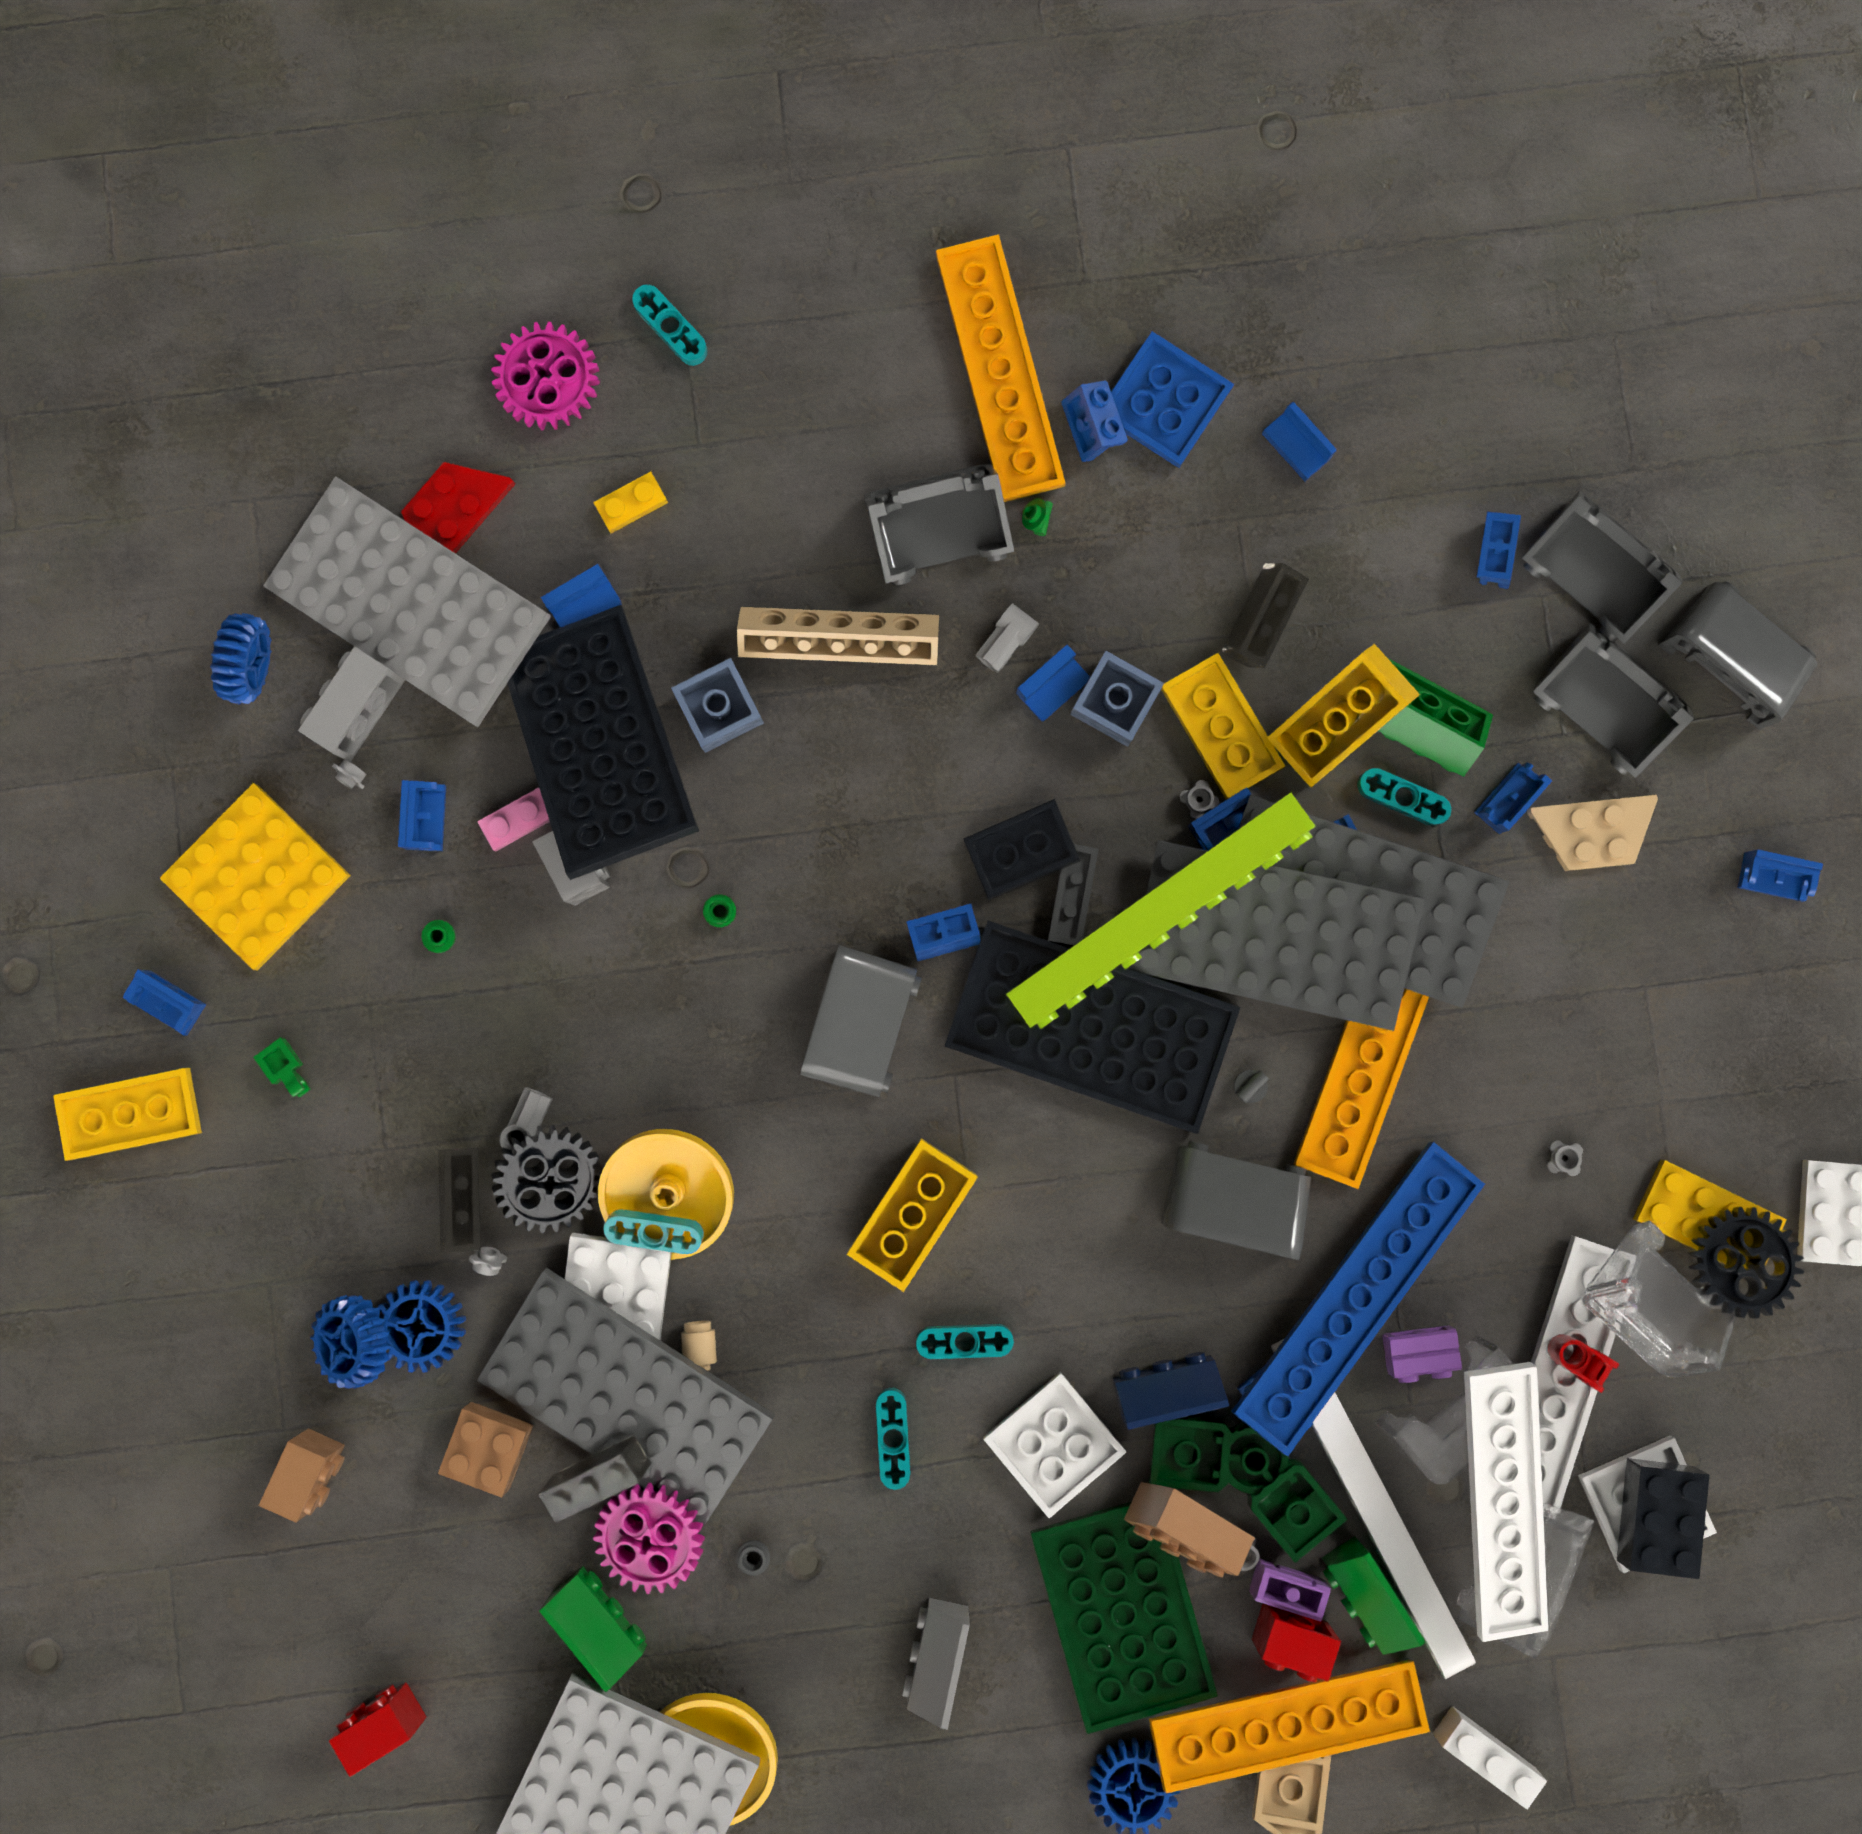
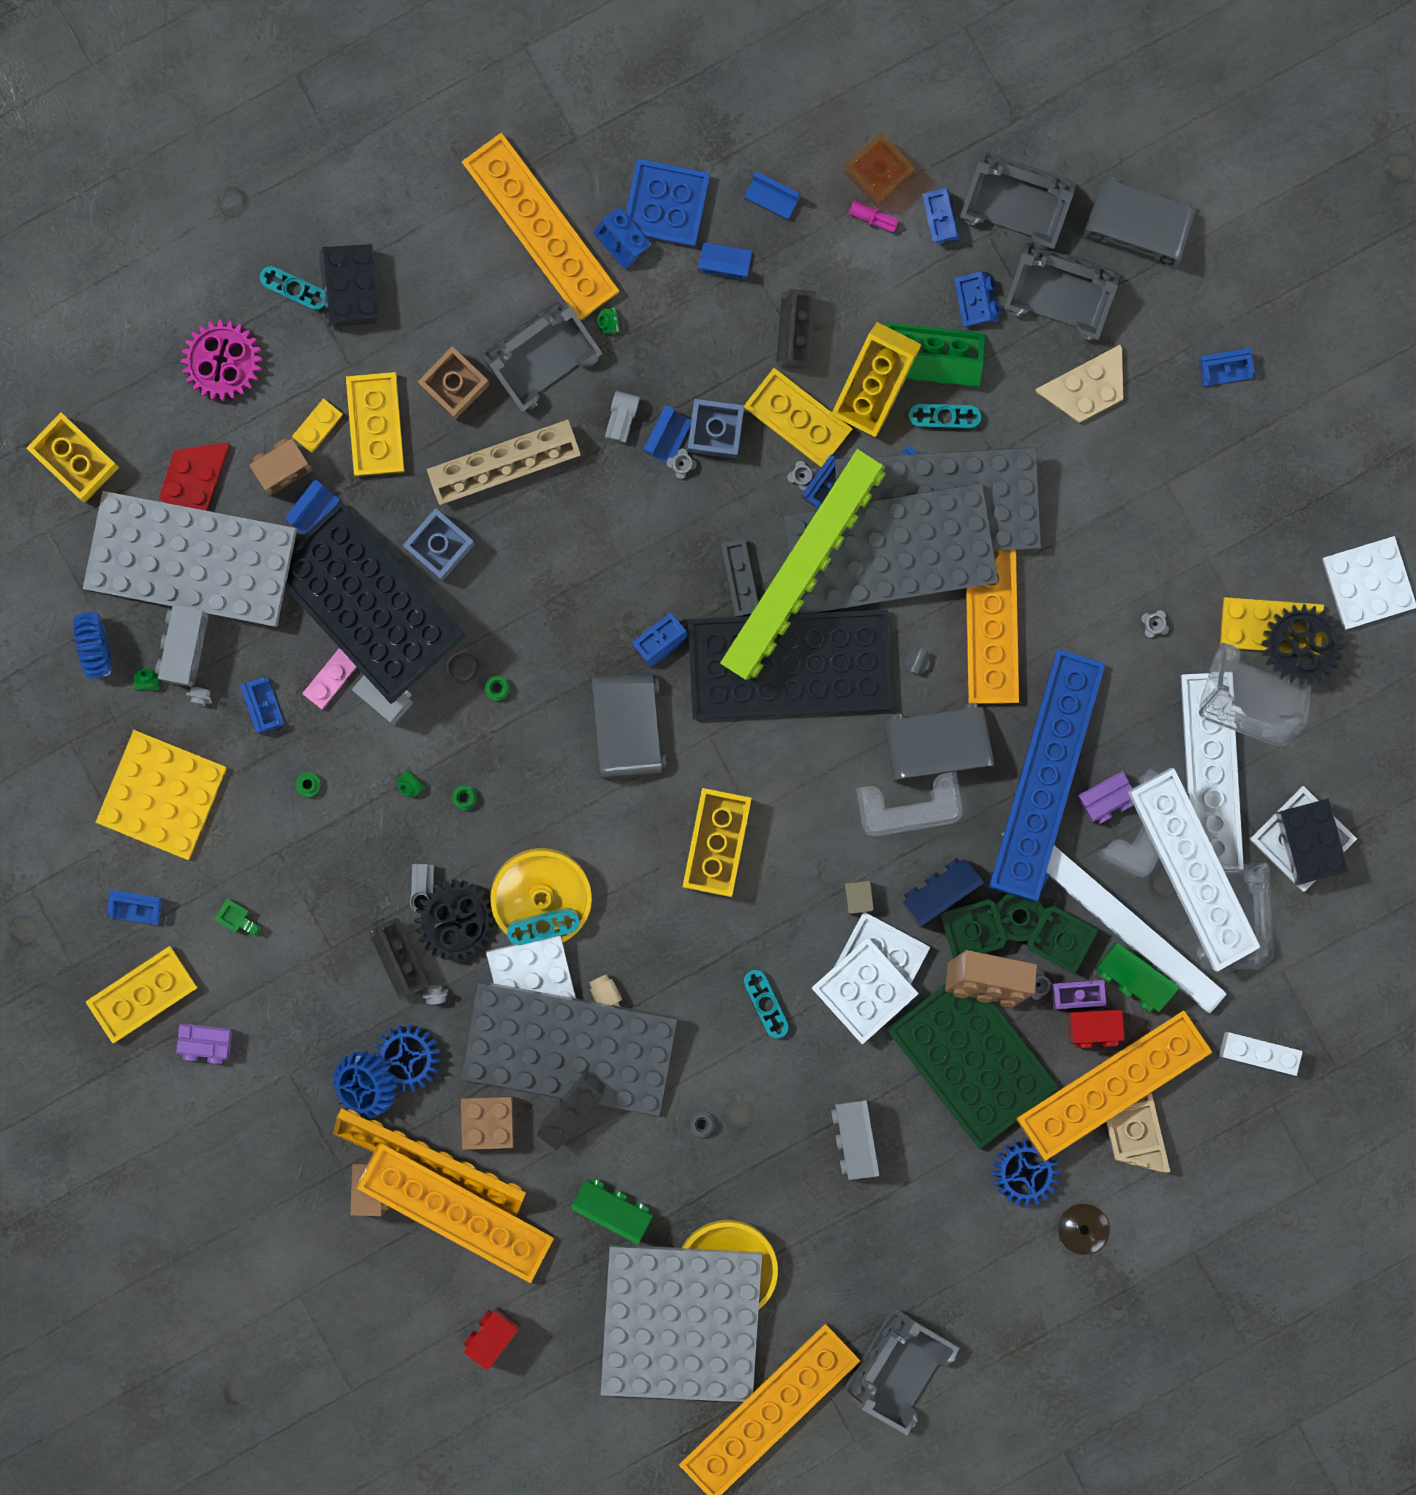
camera: 20 degrees left, 0 degrees up
dark pink gear [593,1482,705,1594] -> none
teal beam [916,1324,1014,1359] -> none
black tile [963,799,1081,900] -> none
blue hinge [1474,762,1552,834] -> none
red piece [1548,1334,1620,1394] -> none
none -> yellow brick [26,412,119,503]
none -> green plate [134,669,160,690]
none -> medium lavender brick [176,1023,233,1064]
none -> medium nougat brick [249,438,313,497]
none -> black brick [319,244,379,327]
none -> light orange plate [333,1108,526,1217]
none -> yellow plate [346,372,405,477]
none -> light orange plate [355,1143,554,1283]
none -> green plate [397,770,425,798]
none -> medium nougat brick [418,346,490,420]
none -> green plate [452,785,477,810]
none -> light grey plate [667,449,696,479]
none -> blue panel [698,243,752,281]
none -> white plate [812,937,918,1044]
none -> clear orange brick [844,132,915,208]
none -> dark tan panel [844,881,873,914]
none -> dark pink axle [848,200,898,233]
none -> clear windscreen [854,772,963,839]
none -> blue bracket [954,271,1000,327]

